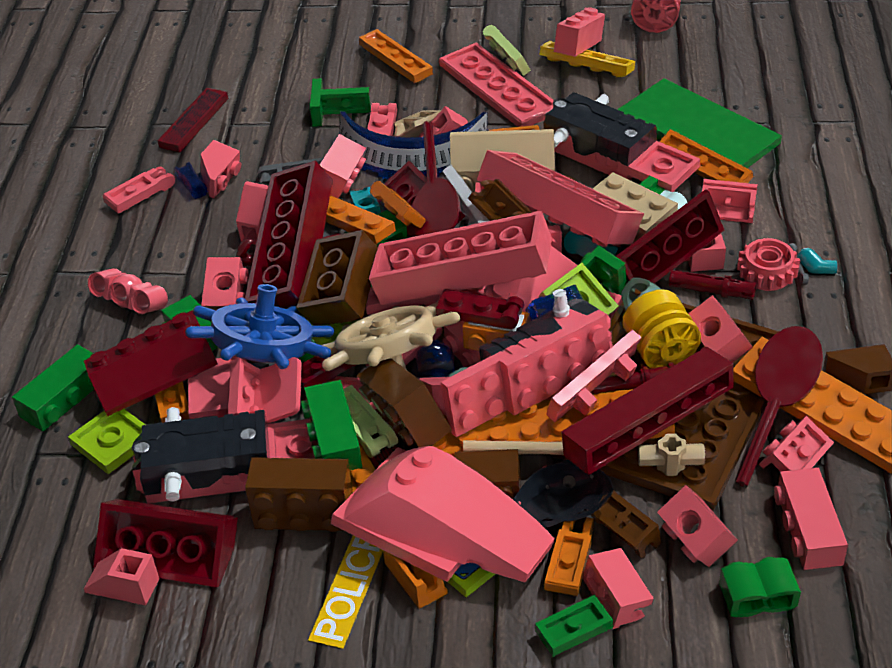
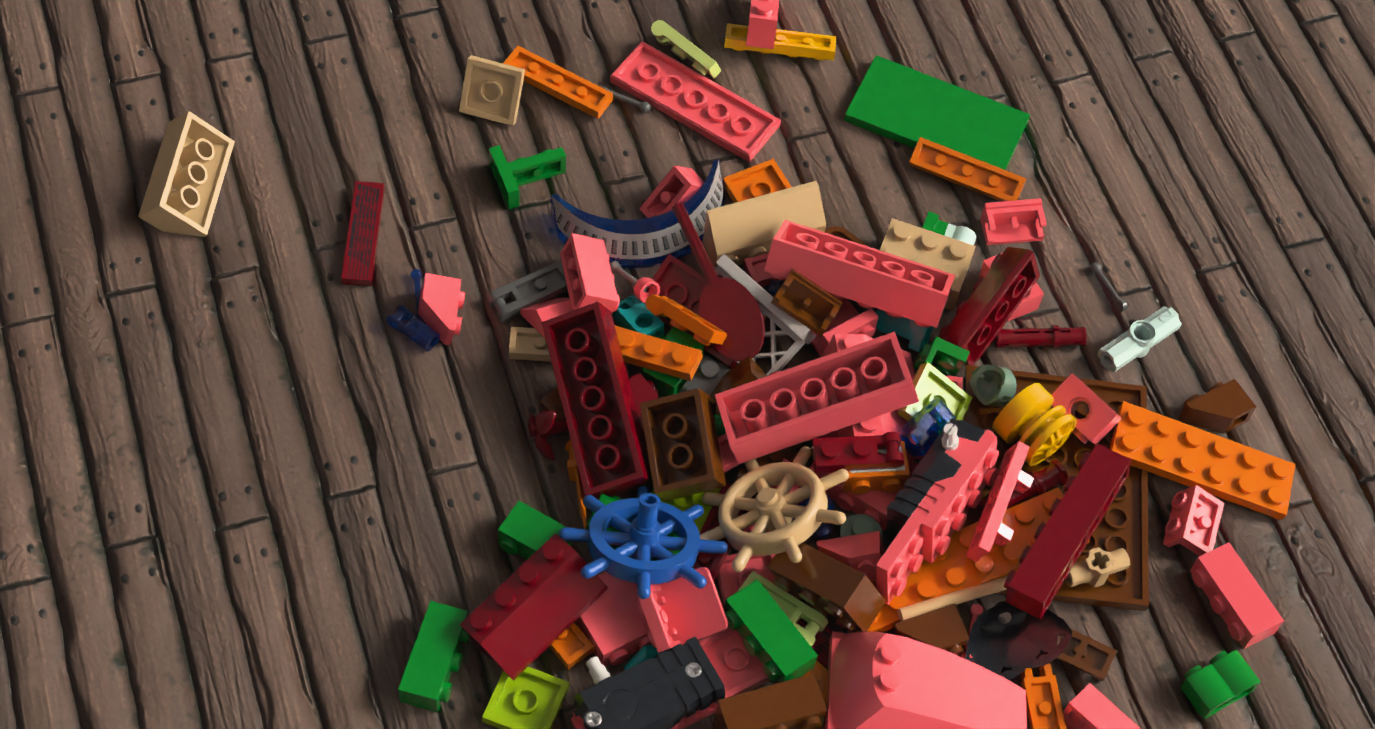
camera: 30 degrees left, 15 degrees up
coral piece [88,268,168,315] -> none
coral hinge [103,166,176,214] -> none
coral brick [201,257,249,310] -> none
coral slope [236,181,269,245] -> none
coral plate [365,103,397,147] -> none
tan slope [394,110,441,140] -> none
piece [543,92,700,192] -> none
coral brick [657,485,738,567] -> none
dark red piece [736,326,823,487] -> none
coral gear [737,238,800,291] -> none
teal arm [798,248,838,274] -> none
none -> tan slope [138,111,235,237]
none -> tan tile [459,55,525,126]
none -> dark grey hinge [598,85,650,113]
none -> coral hinge [610,261,660,303]
none -> light aqua piece [1097,306,1182,372]

